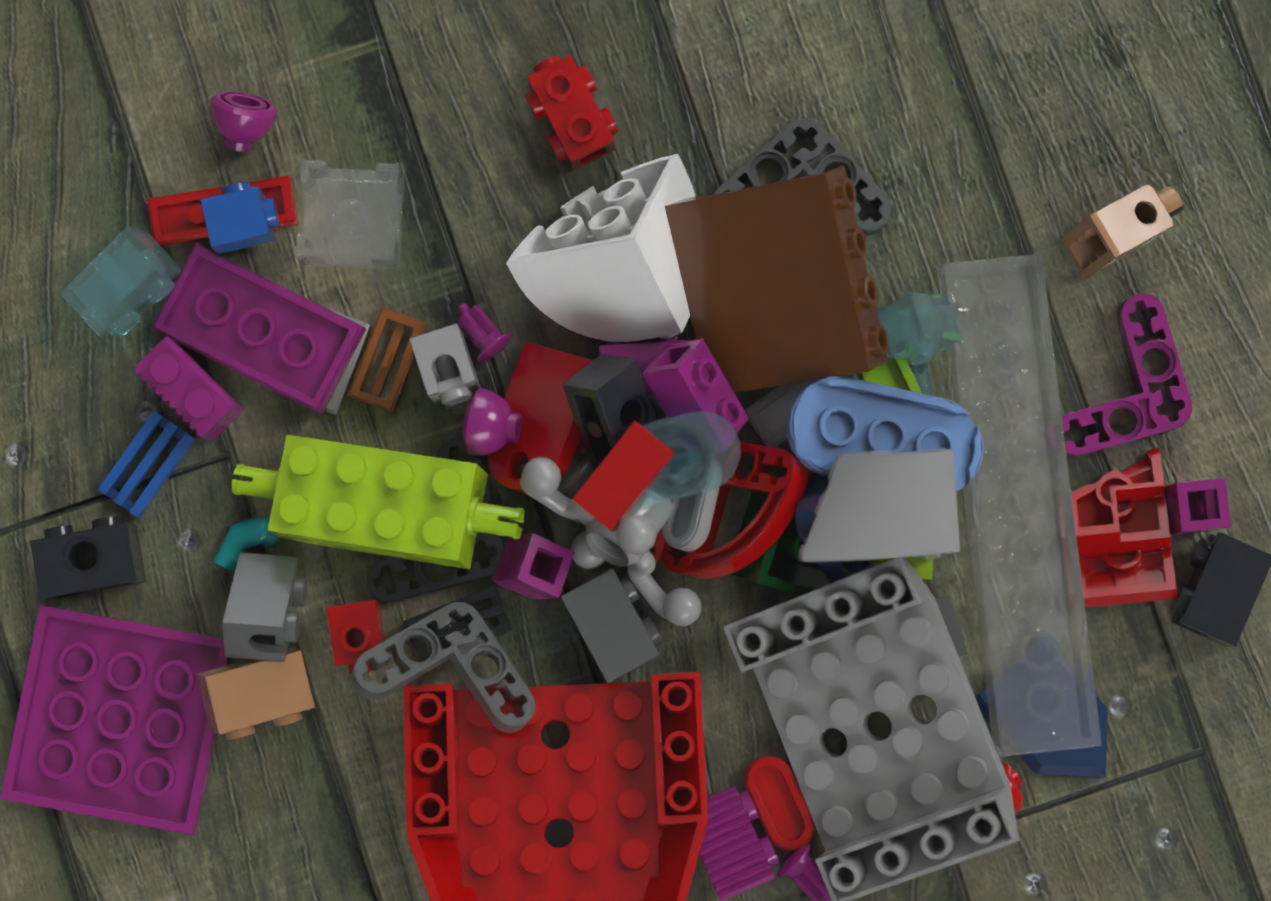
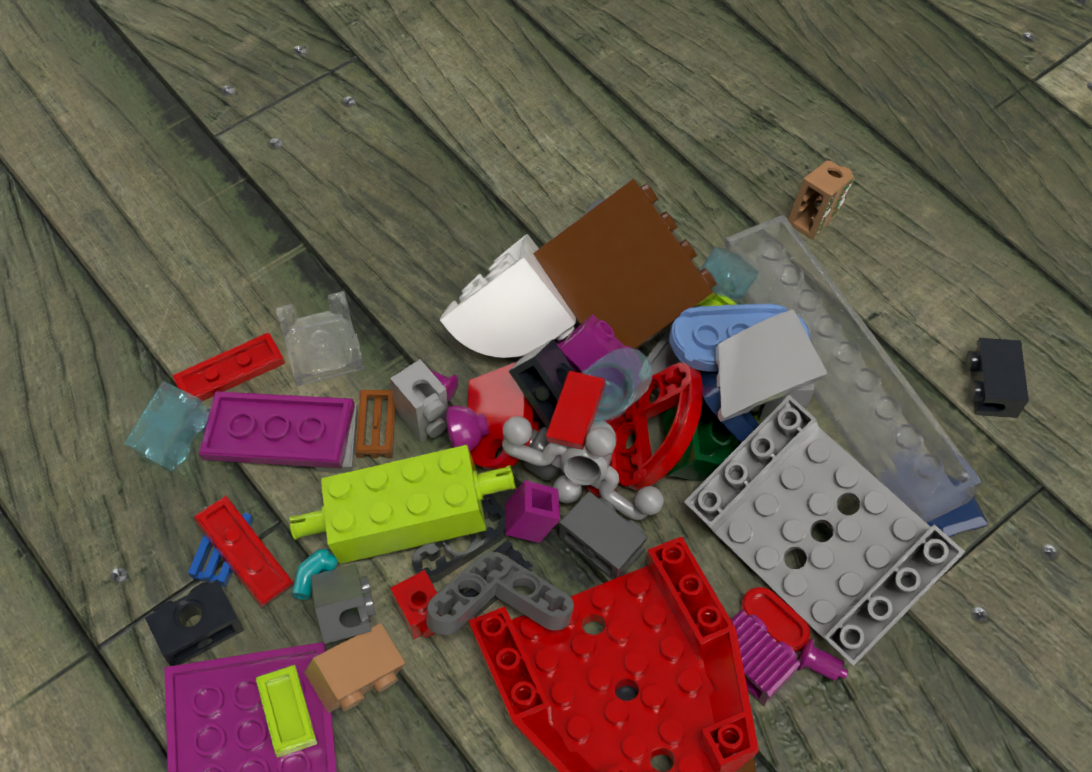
camera: 25 degrees left, 25 degrees down
magenta brick [135,336,244,441] -> none
blue brick [200,182,280,254] -> none
magenta brick [210,91,278,152] -> none
red brick [524,55,619,171] -> none
light grey tile [662,452,721,552] -> none
magenta beam [1052,293,1192,457] -> none
red slope [1066,448,1177,608] -> none
magenta brick [1165,478,1231,535] -> none
none -> red tile [194,496,294,609]
none -> lime tile [256,665,318,758]

